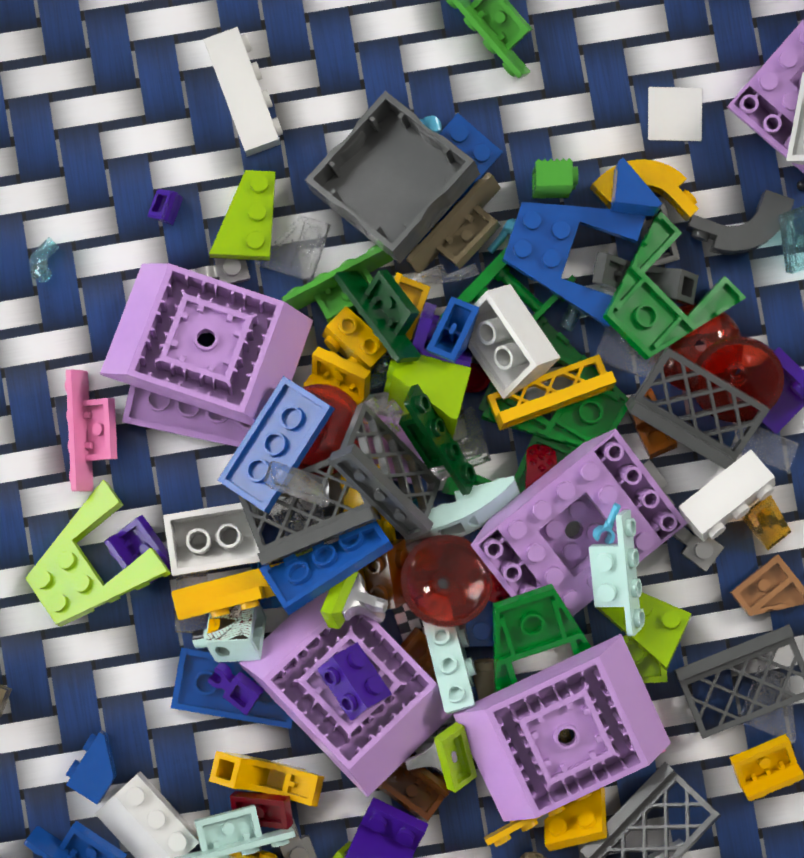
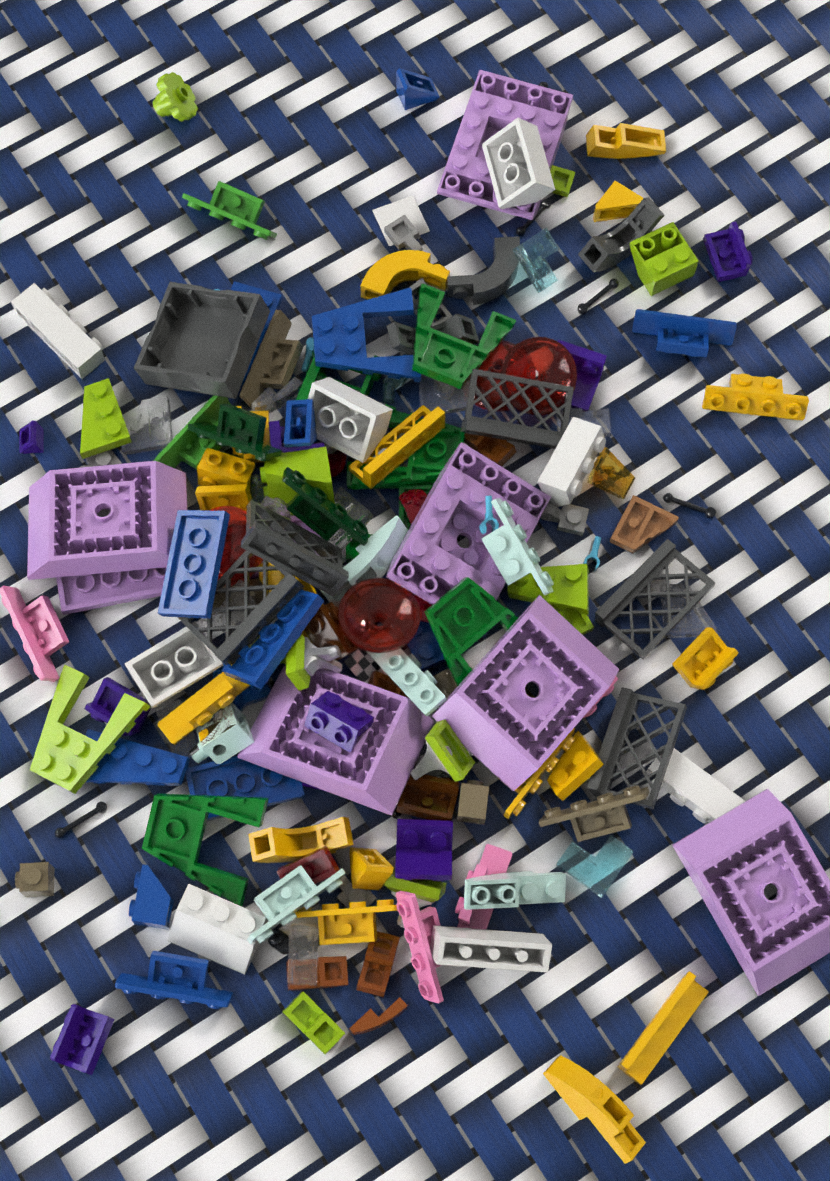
camera: 20 degrees left, 15 degrees down
dark purple plate [207,662,265,715] -> none
clear slope [264,461,329,507] -> none
bright green brick [532,158,578,198] -> none
blue slope [610,158,663,216] -> none
none -> black hinge [55,802,107,838]
none -> blue wing [85,729,190,786]
none -> green wing [142,794,269,906]
none -> yellow slope [349,847,394,890]
none -> light grey plate [384,215,423,251]
none -> dark tan brick [457,780,489,825]
none -> medium azure hand [583,536,601,571]

